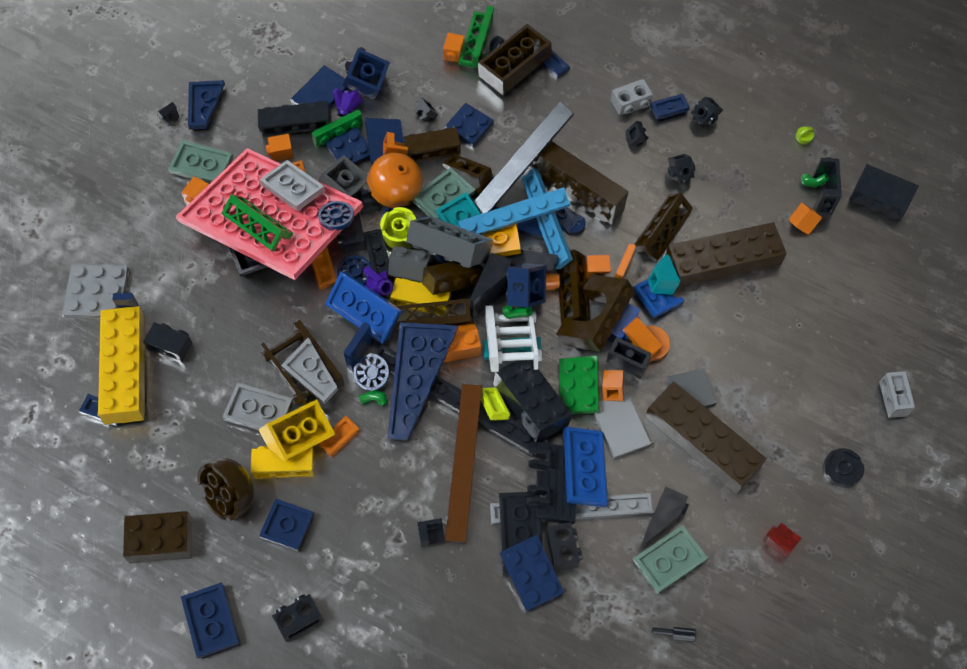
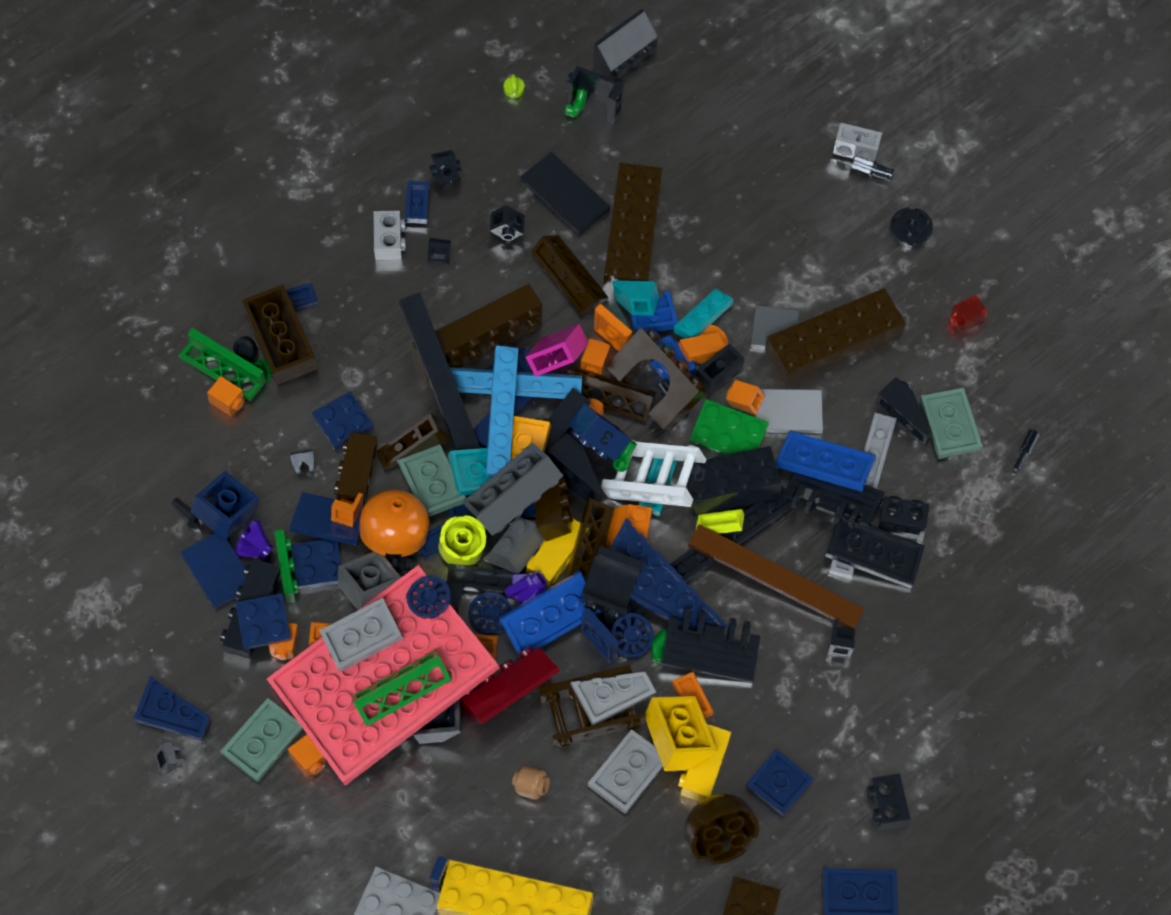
camera: 70 degrees left, 0 degrees up
black brick [143,322,192,363] -> none
dark blue plate [499,535,564,611] -> none
orange panel [789,202,822,234] -> none
none -> dark blue plate [235,593,291,650]
none -> dark red slope [461,646,560,724]
none -> medium nougat head [512,765,550,800]
none -> black tile [520,152,610,235]
none -> dark pink brick [526,324,589,377]
none -> black panel [579,546,645,619]
none -> black hinge [660,608,761,683]
none -> teal plate [674,289,733,339]
none -> axle [851,156,894,182]

